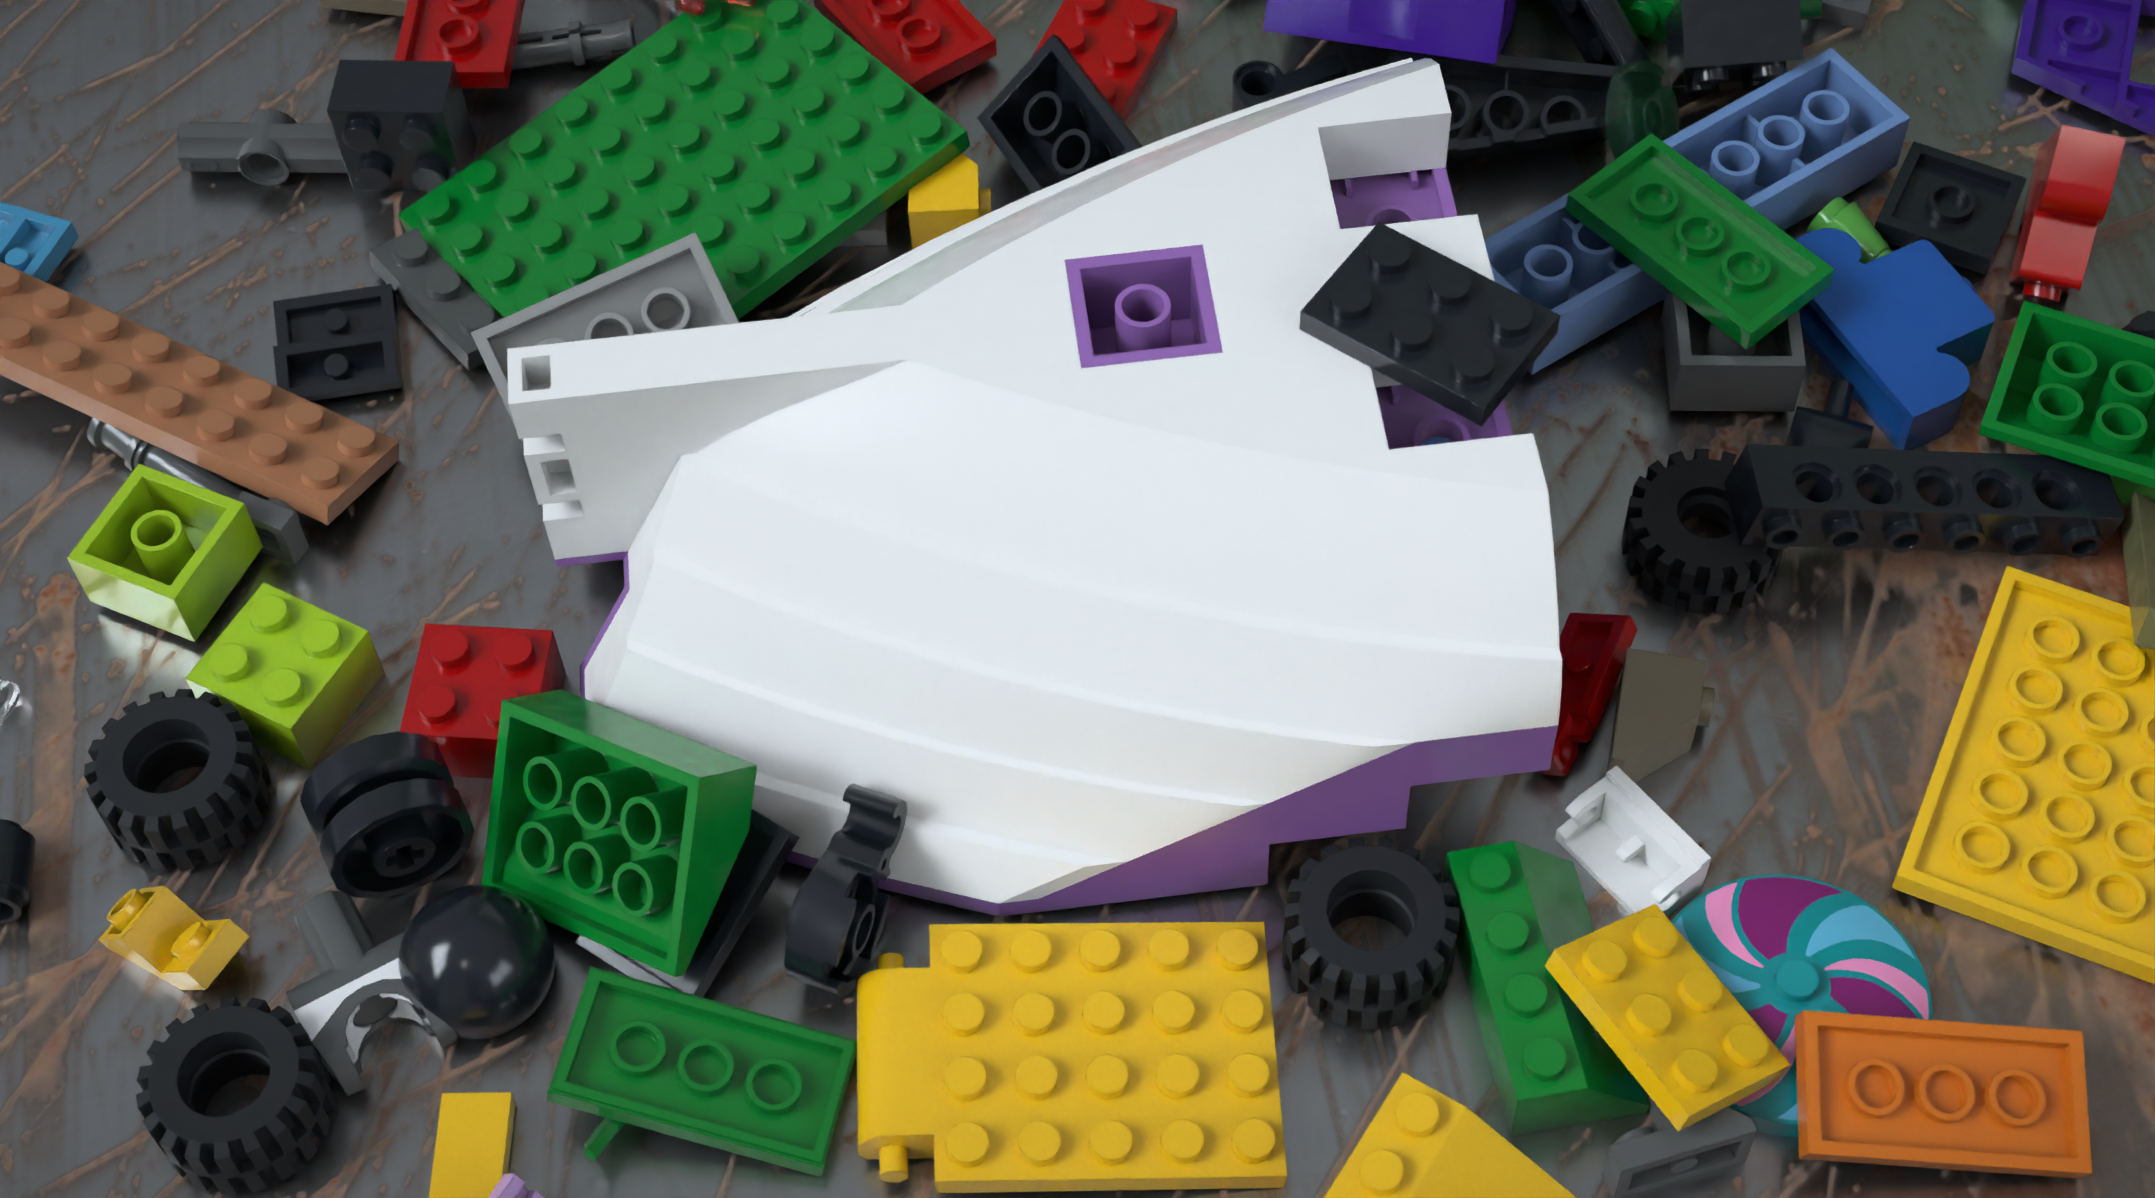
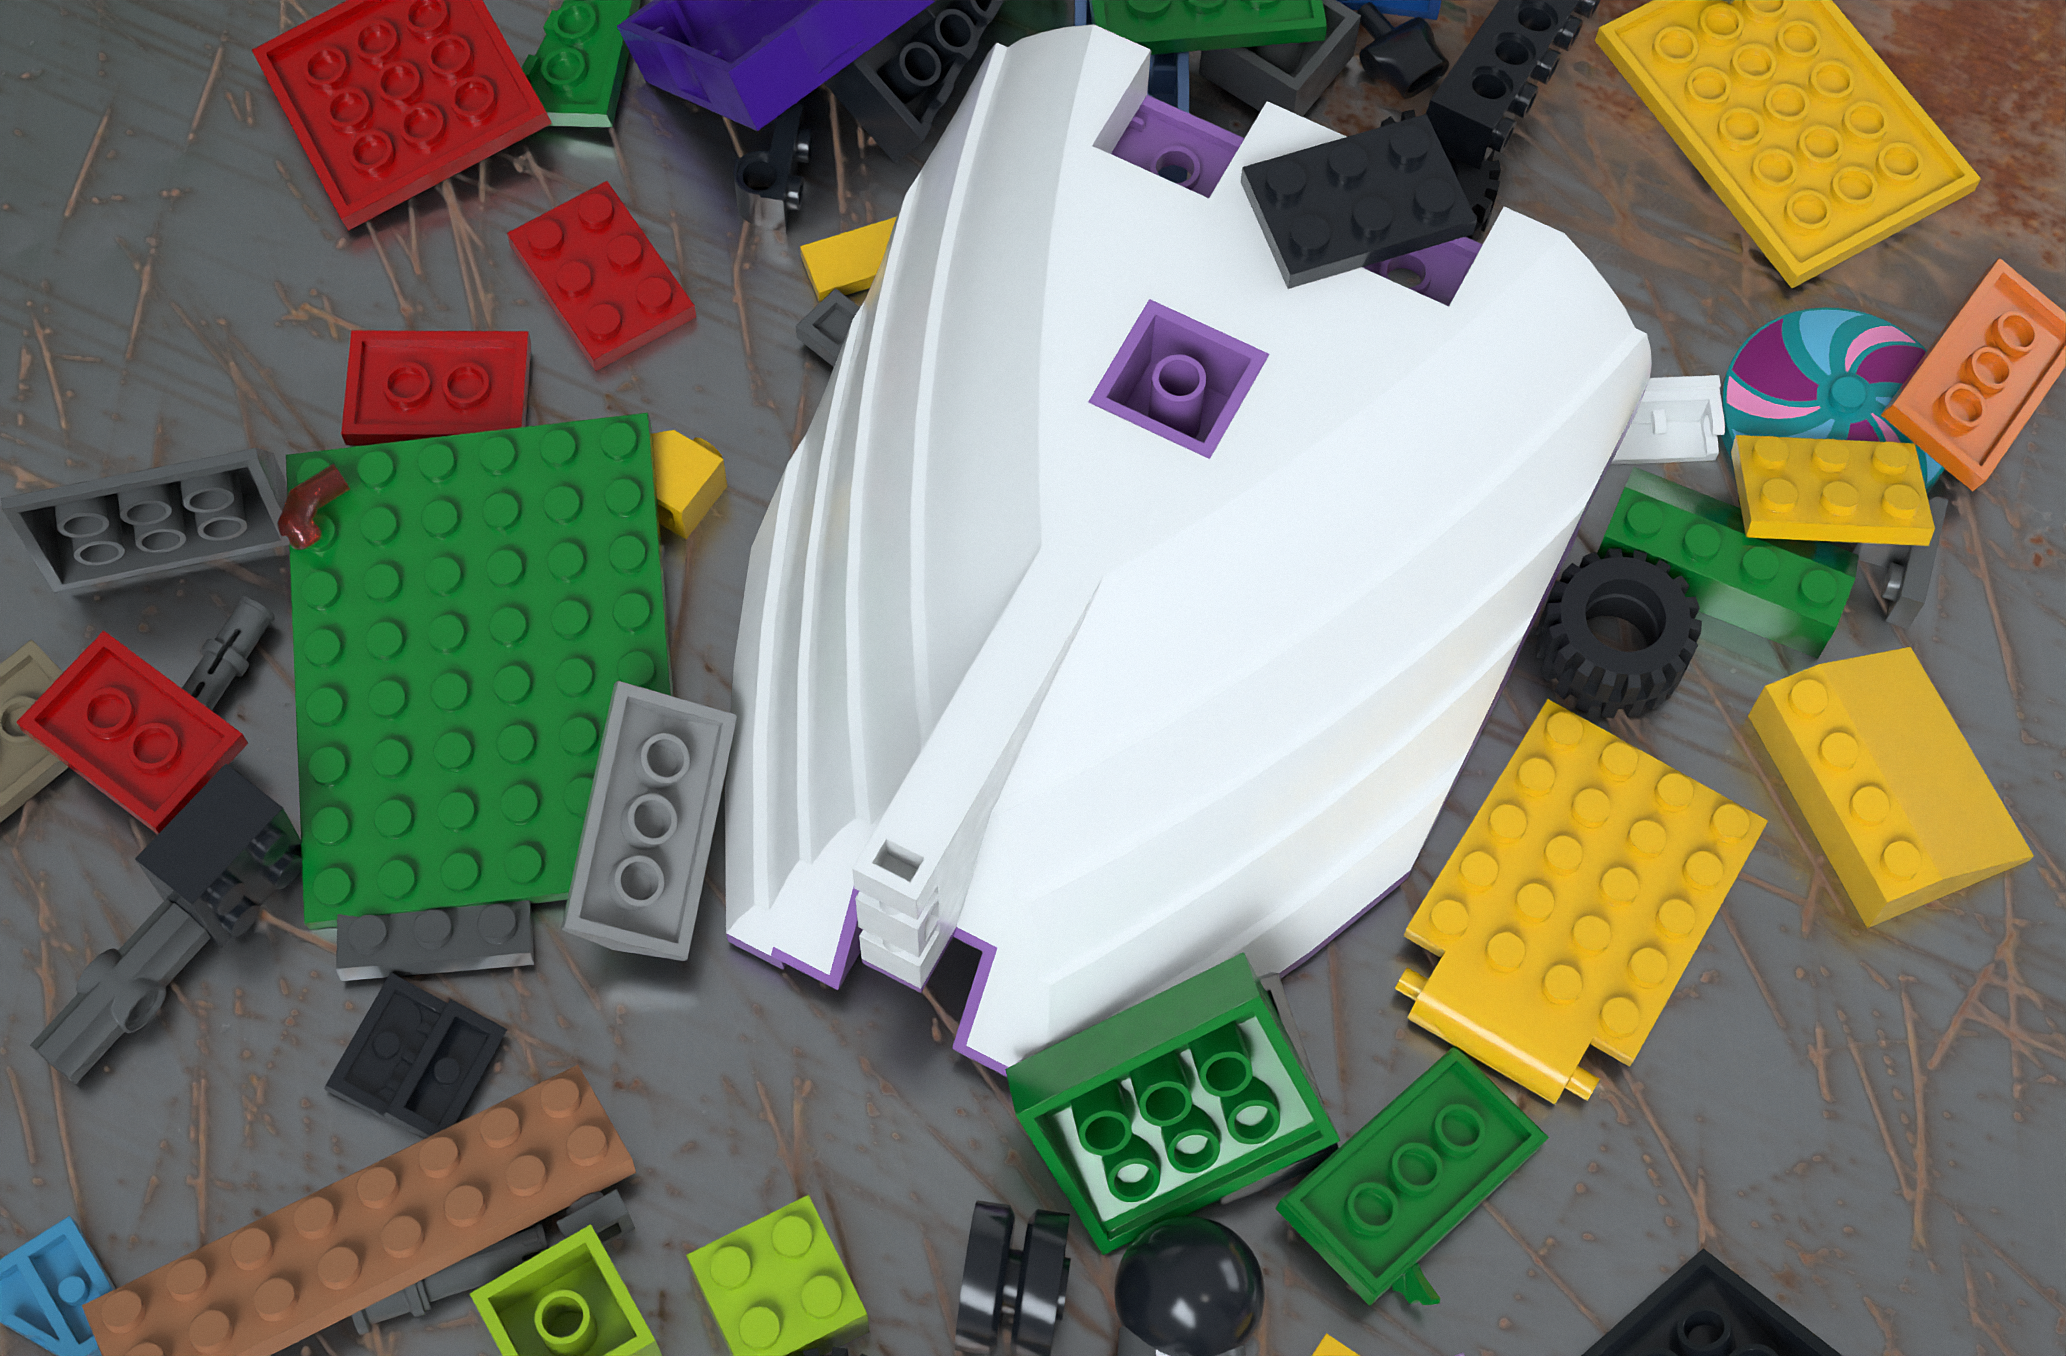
camera: 60 degrees left, 10 degrees up
red brick [399,624,566,779] -> none
black piece [784,784,907,997] -> none
black slope [977,34,1143,193] -> none

